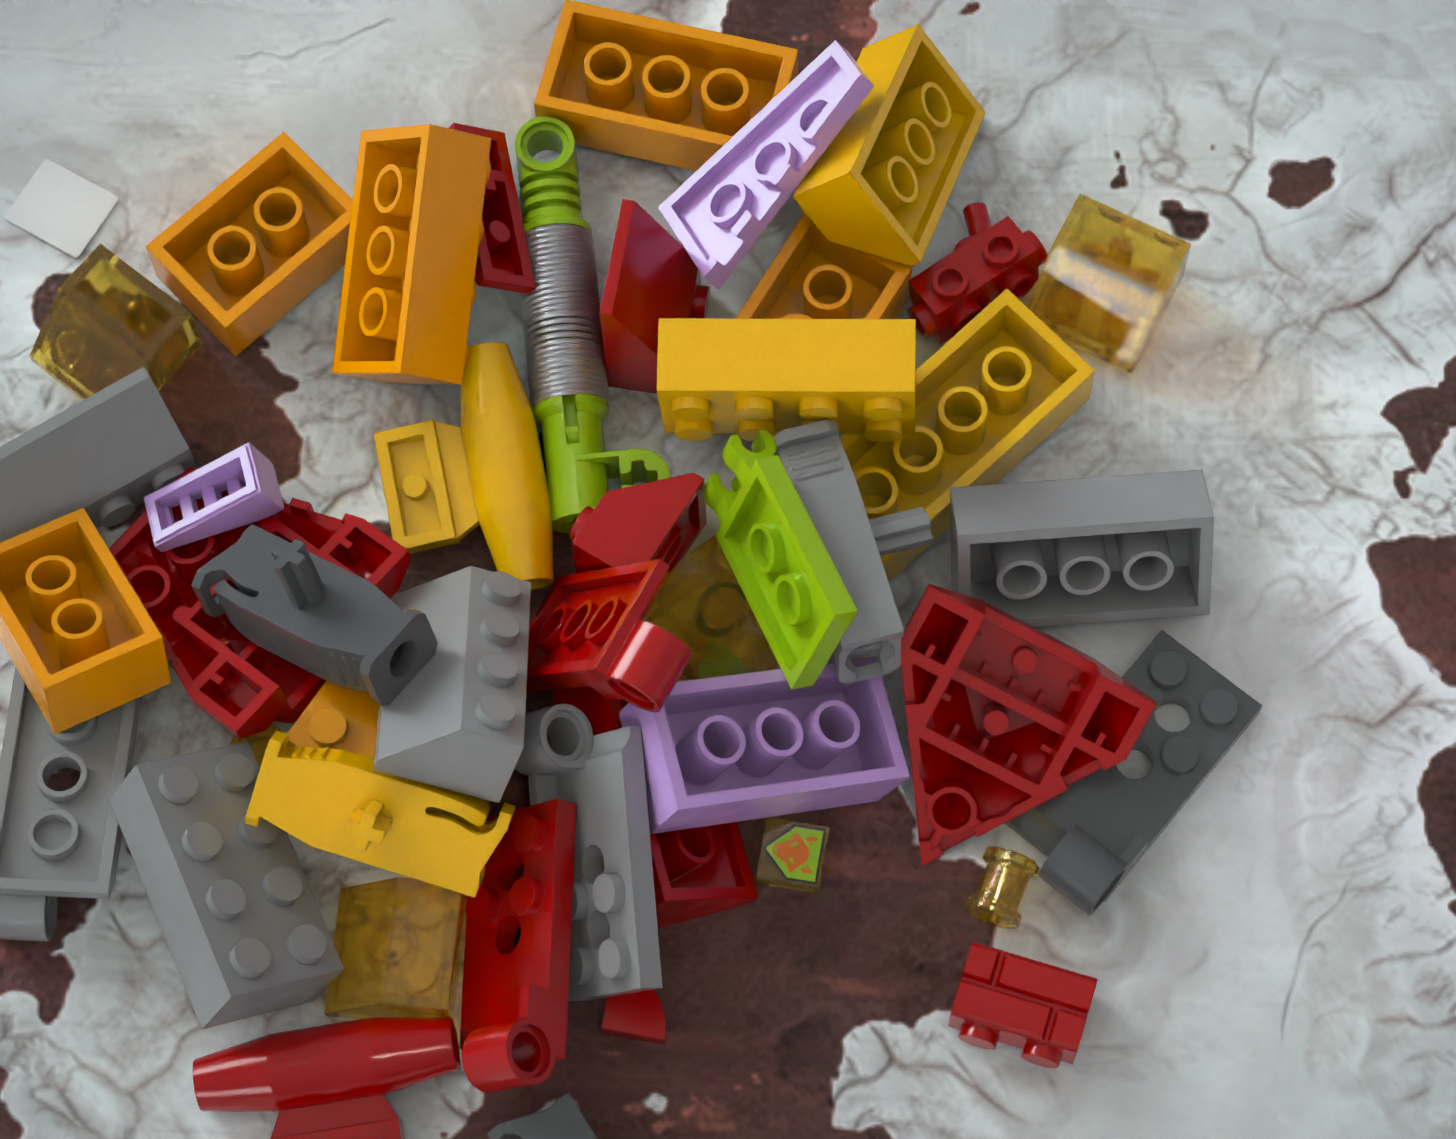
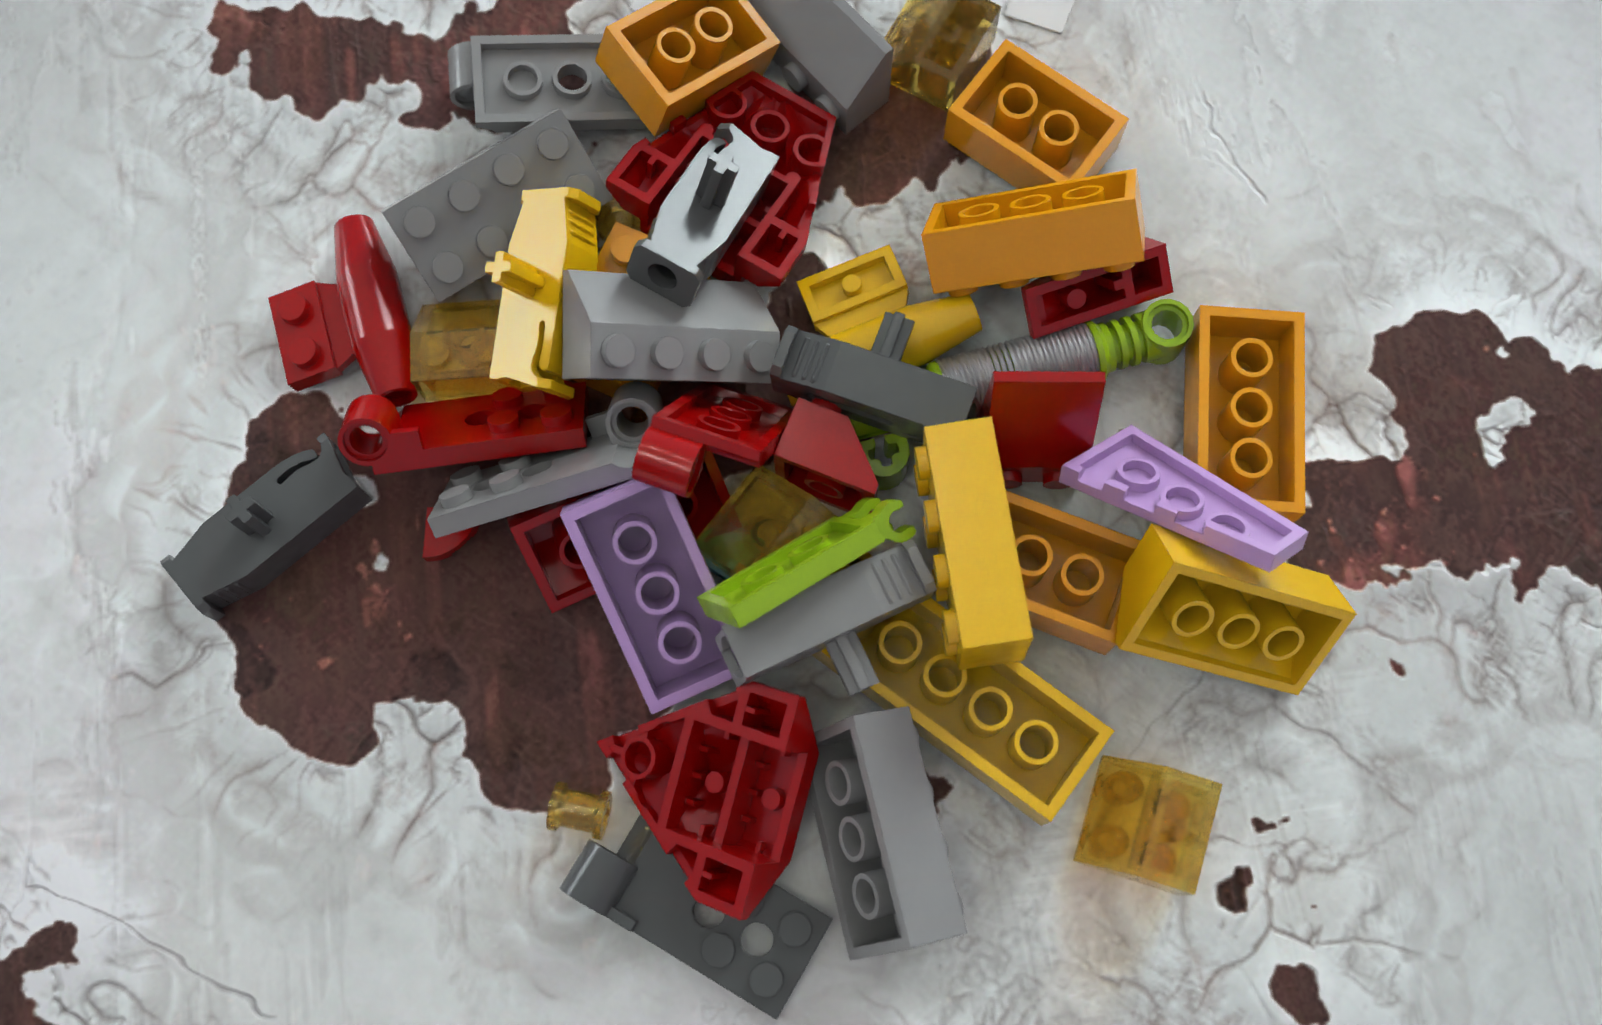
camera: 80 degrees right, 5 degrees up
lavender slope [143,442,284,552] -> none
tile [756,817,830,894] -> none
red brick [907,202,1048,345] -> none
red brick [948,941,1098,1069] -> none
none -> dark grey piece [770,311,981,443]

